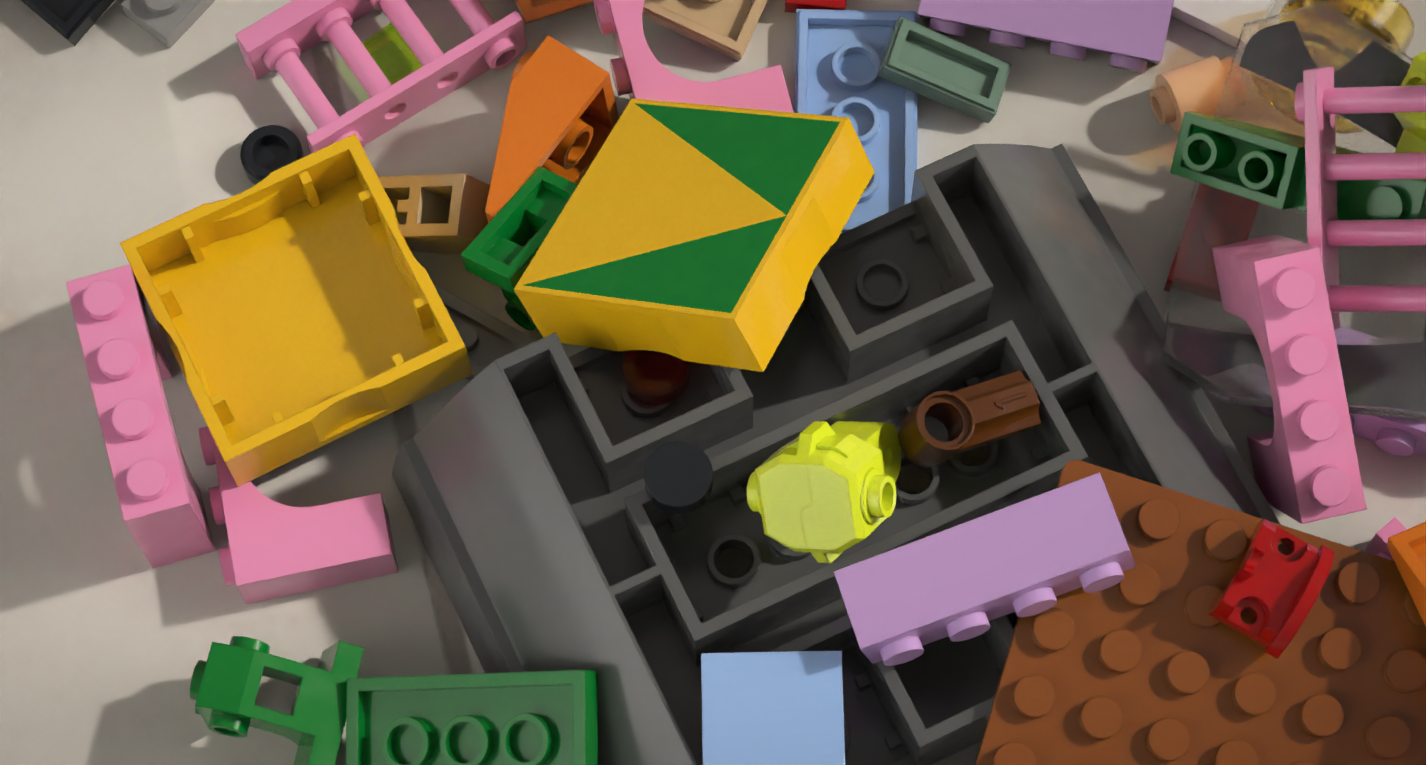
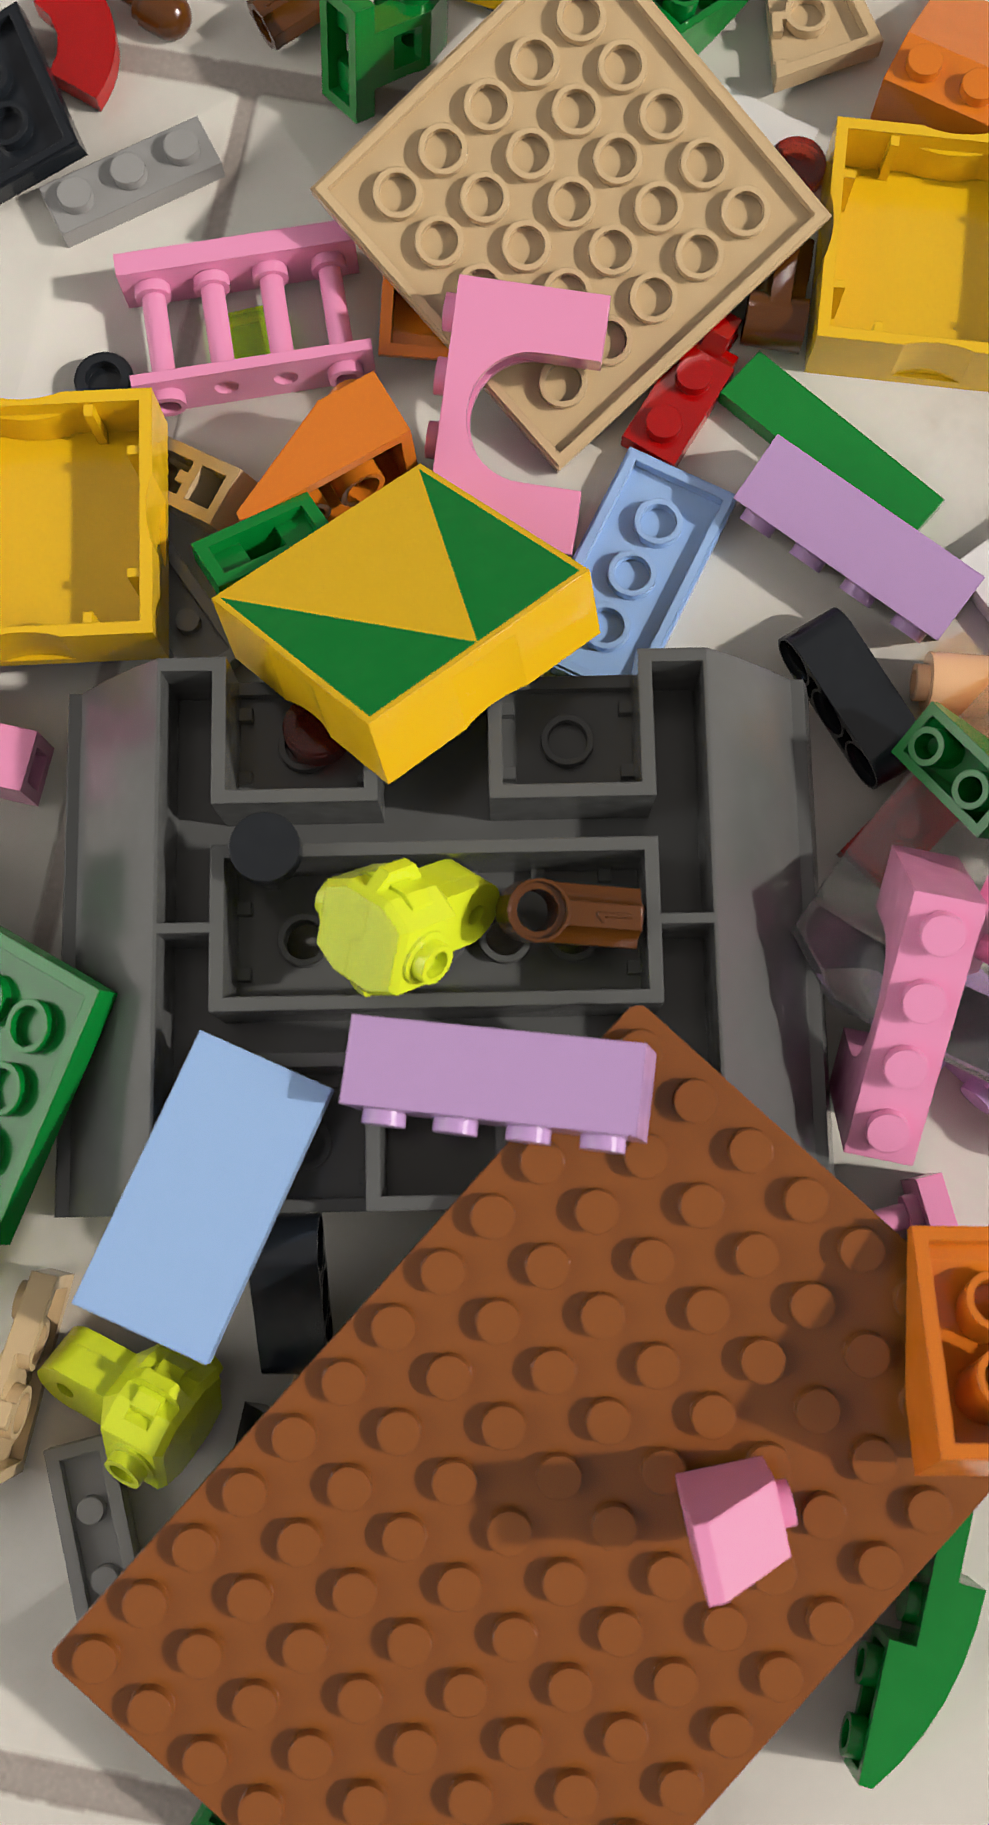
camera: 25 degrees right, 10 degrees up
sand green tile [877,16,1012,123] -> none
red piece [1209,519,1335,659] -> none
none -> black beam [778,607,916,789]

